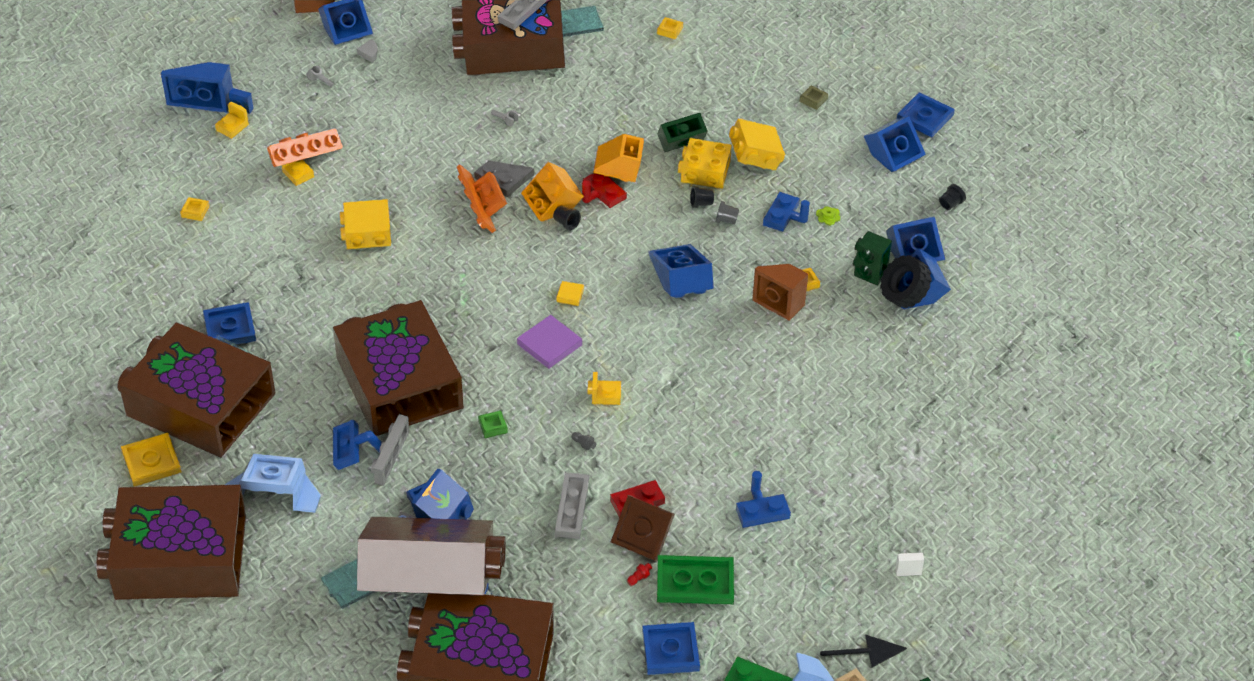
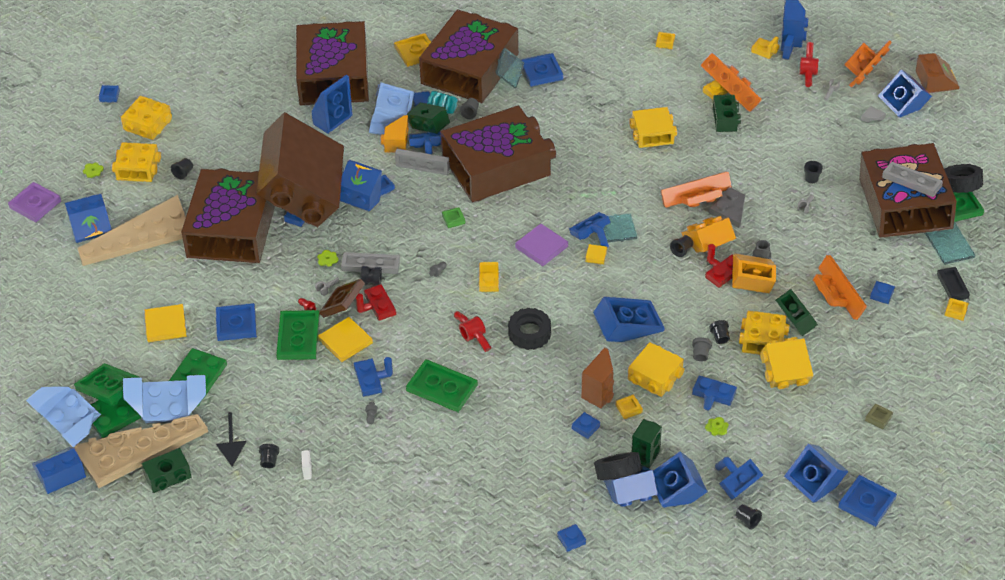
camera: 90 degrees right, 0 degrees up
none -> black piece [259,444,280,468]
none -> blue slope [311,75,353,134]
none -> light grey hand [315,277,340,296]
none -> lime plant [317,250,339,267]
none -> yellow tile [318,317,373,362]
none -> black wheel [361,266,382,286]
none -> dark grey piece [365,401,378,424]
none -> light orange slope [381,115,409,152]
none -> green plate [406,359,478,413]
none -> dark green brick [407,102,450,134]
none -> blue tile [413,91,430,107]
none -> teal gear [428,91,458,114]
none -> red piece [454,311,491,352]
none -> dark grey piece [460,98,479,119]
none -> black tyre [508,308,551,350]
none -> blue plate [557,524,586,552]
none -> blue plate [569,212,611,248]
none -> blue plate [572,412,600,439]
none -> clear light blue piece [603,213,637,243]
none -> yellow brick [628,342,684,397]
none -> dark green brick [712,95,741,132]
none -> blue plate [715,457,763,500]
none -> dark grey piece [752,240,772,259]
none -> red piece [800,42,819,87]
none -> black piece [804,161,823,184]
none -> orange bracket [813,255,867,320]
none -> orange bracket [844,40,892,88]
none -> blue plate [870,281,895,304]
none -> black tile [937,267,970,300]

